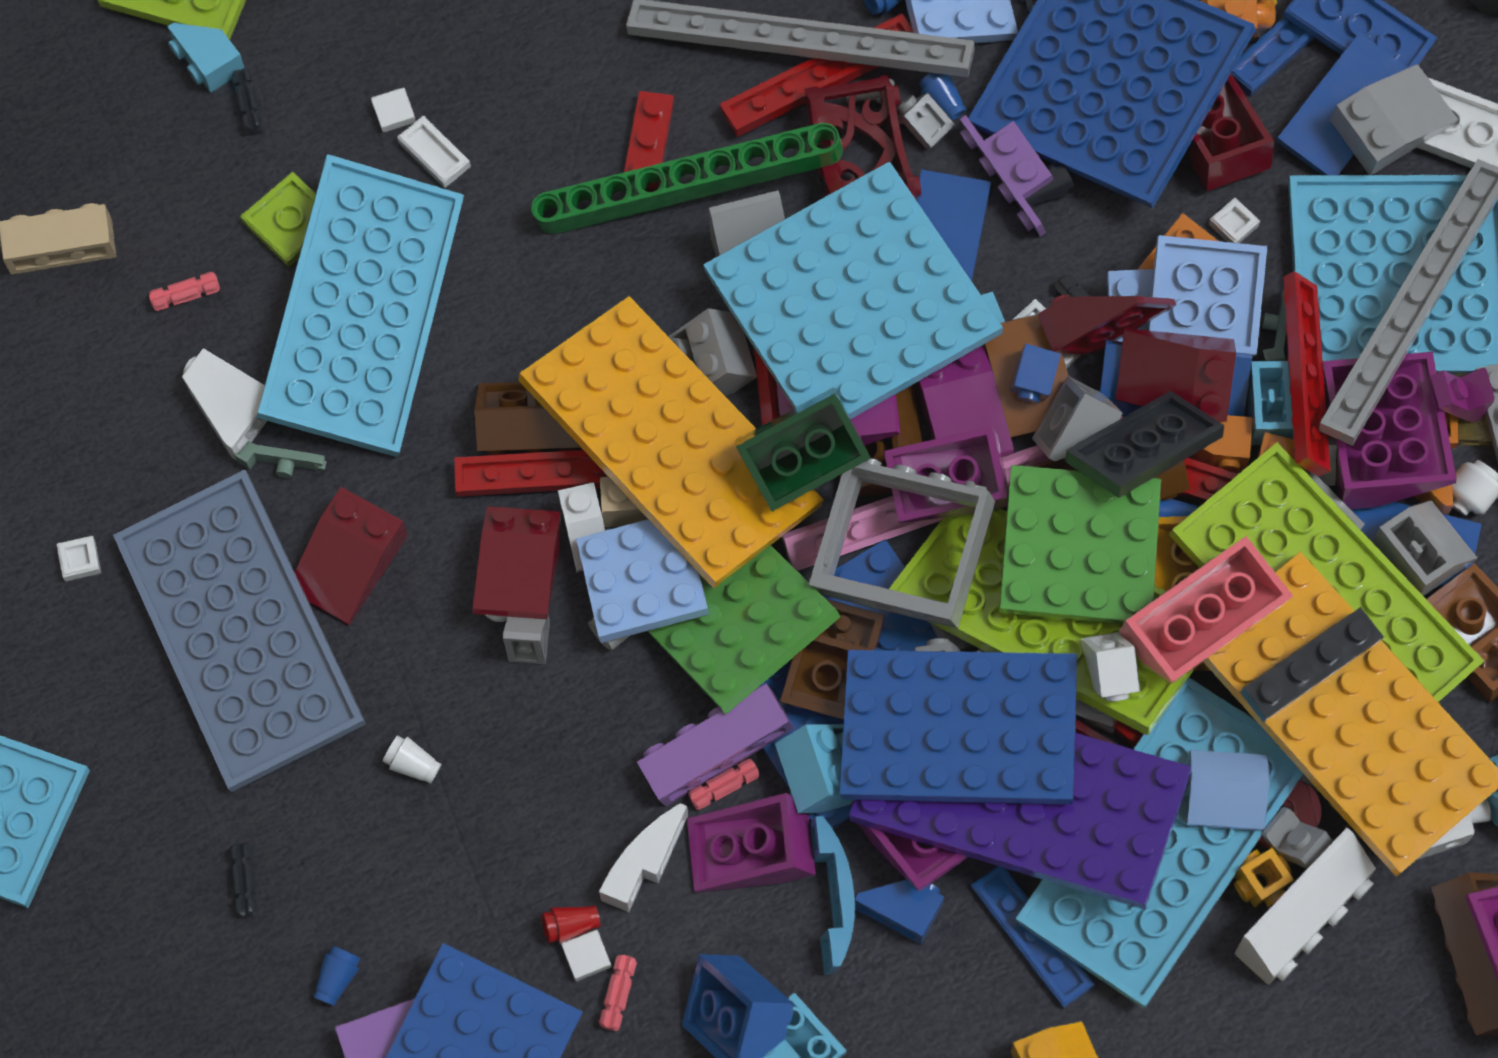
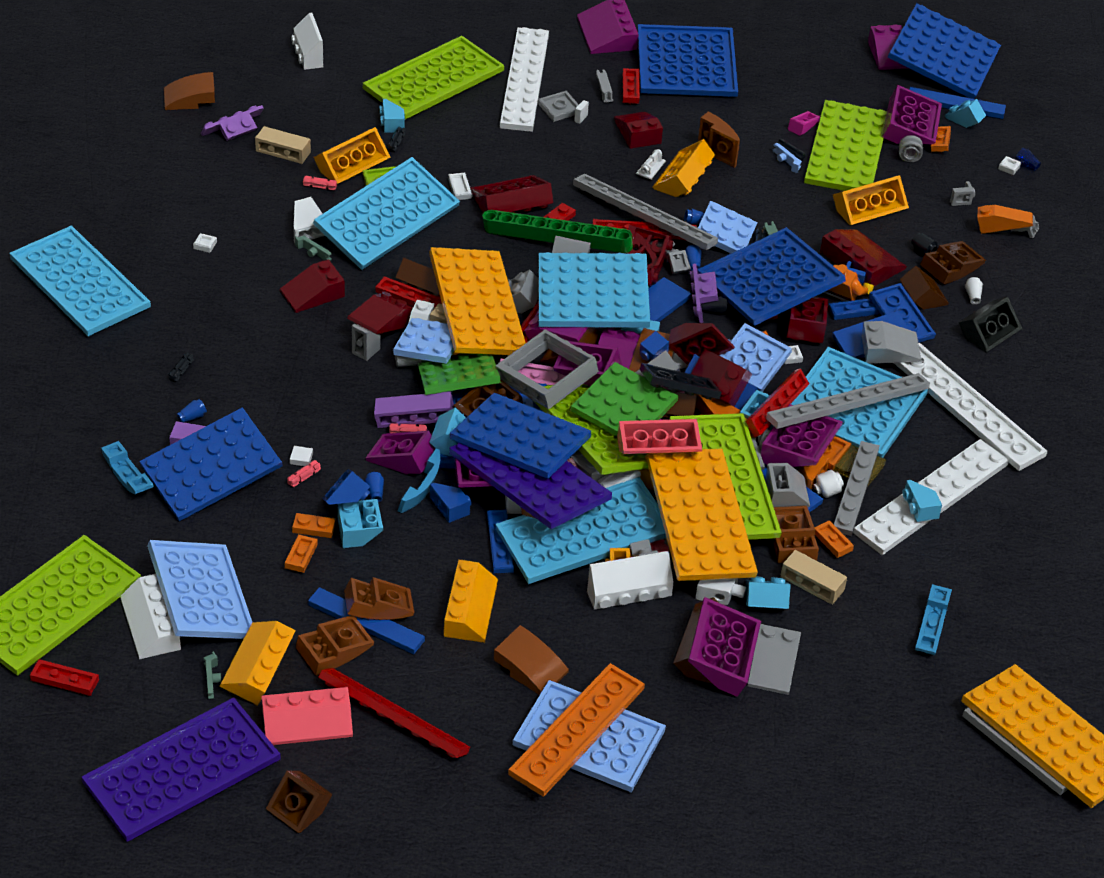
camera: 25 degrees right, 25 degrees down
sand blue plate [113,470,366,792] -> none
white tile [371,88,416,133] -> none
white cone [383,735,442,784] -> none
red cone [541,905,600,945] -> none
white slope [599,804,688,912] -> none
dark green slope [736,387,871,511] -> none
white slope [1081,633,1140,701] -> none
light blue slope [1187,750,1270,831] -> none
black plate [1240,607,1384,723] -> none
magenta slope [1430,368,1495,423] -> none
none -> light orange slope [313,127,391,184]
none -> blue cone [365,472,384,502]
none -> dark red slope [470,175,553,213]

